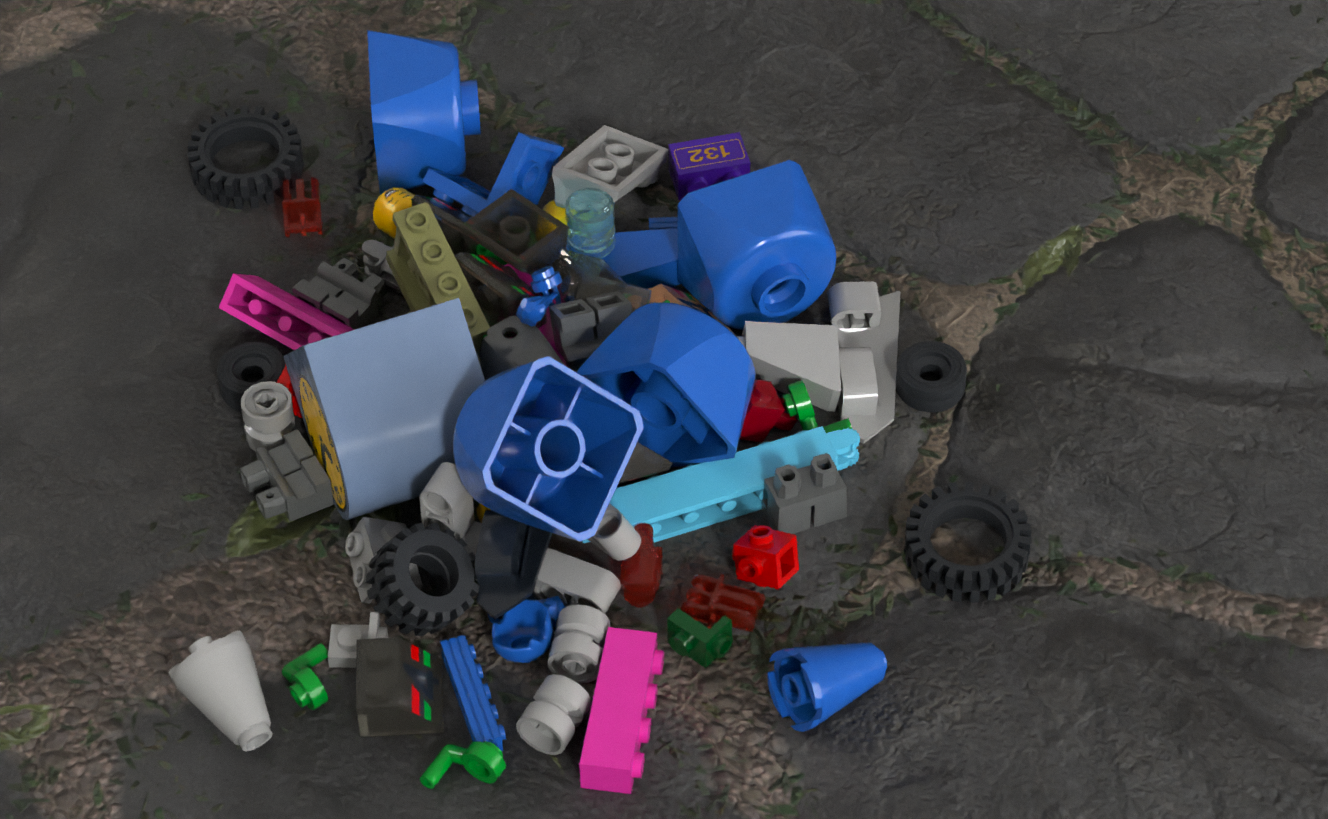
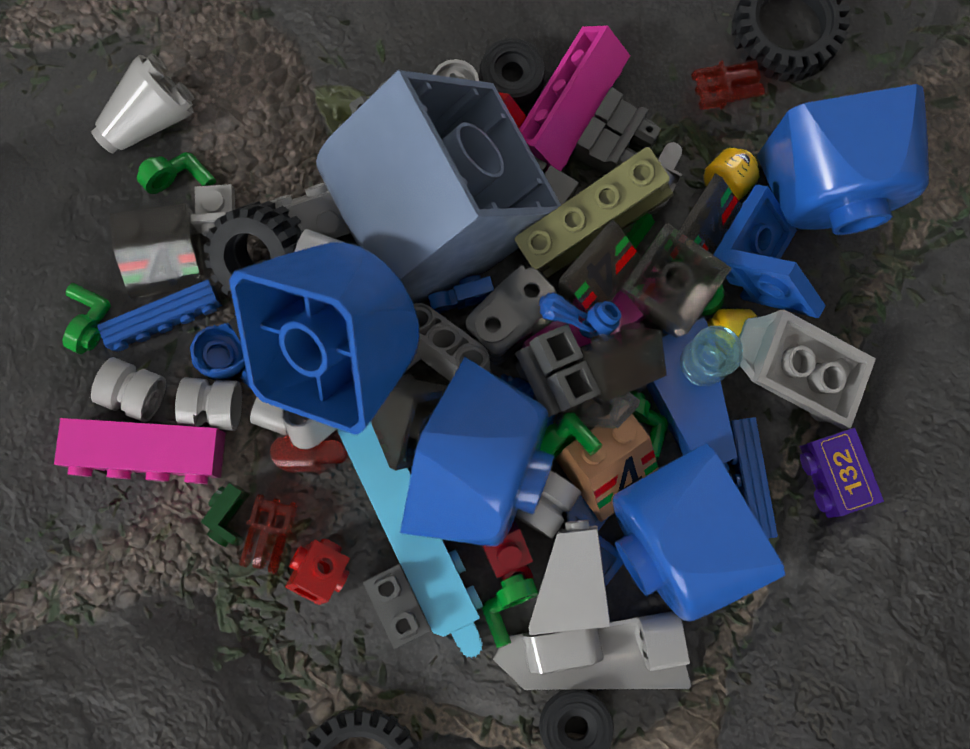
camera: 80 degrees right, 30 degrees up
blue cone [767,642,887,732] -> none

